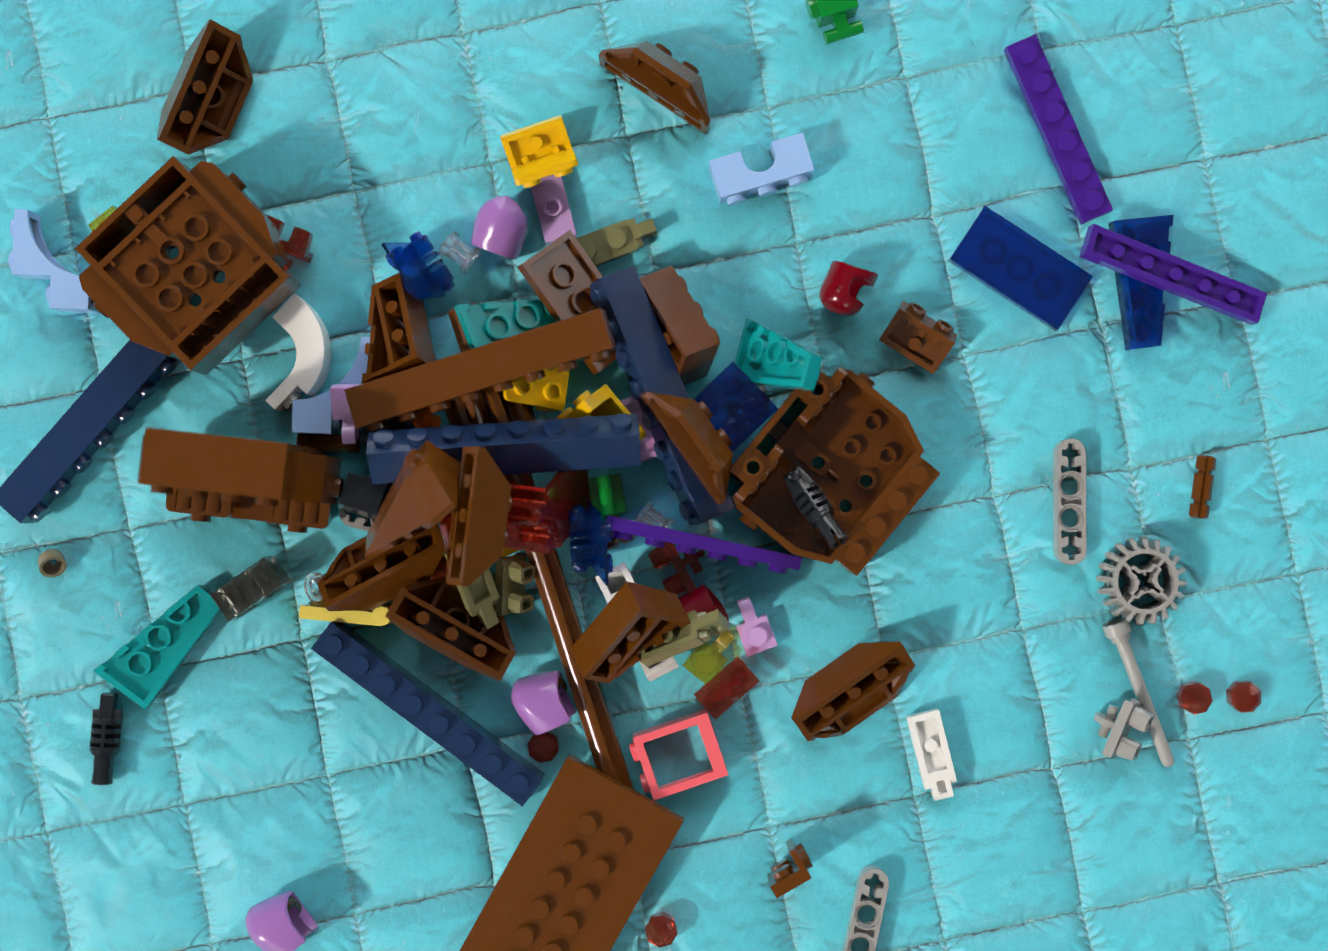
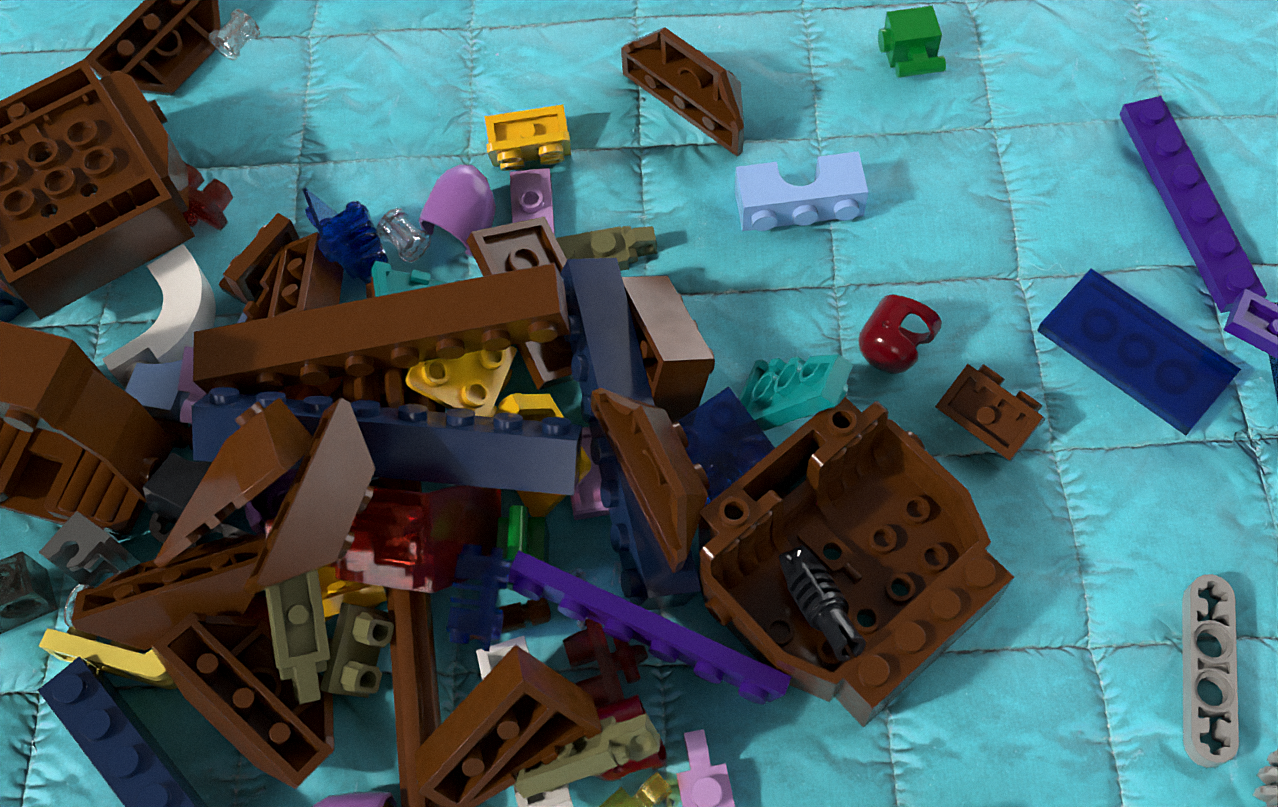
camera: 10 degrees right, 25 degrees down
none -> dark grey hinge [38,511,141,588]
none -> clear bush [209,9,261,60]
none -> reddish brown bracket [219,213,300,305]

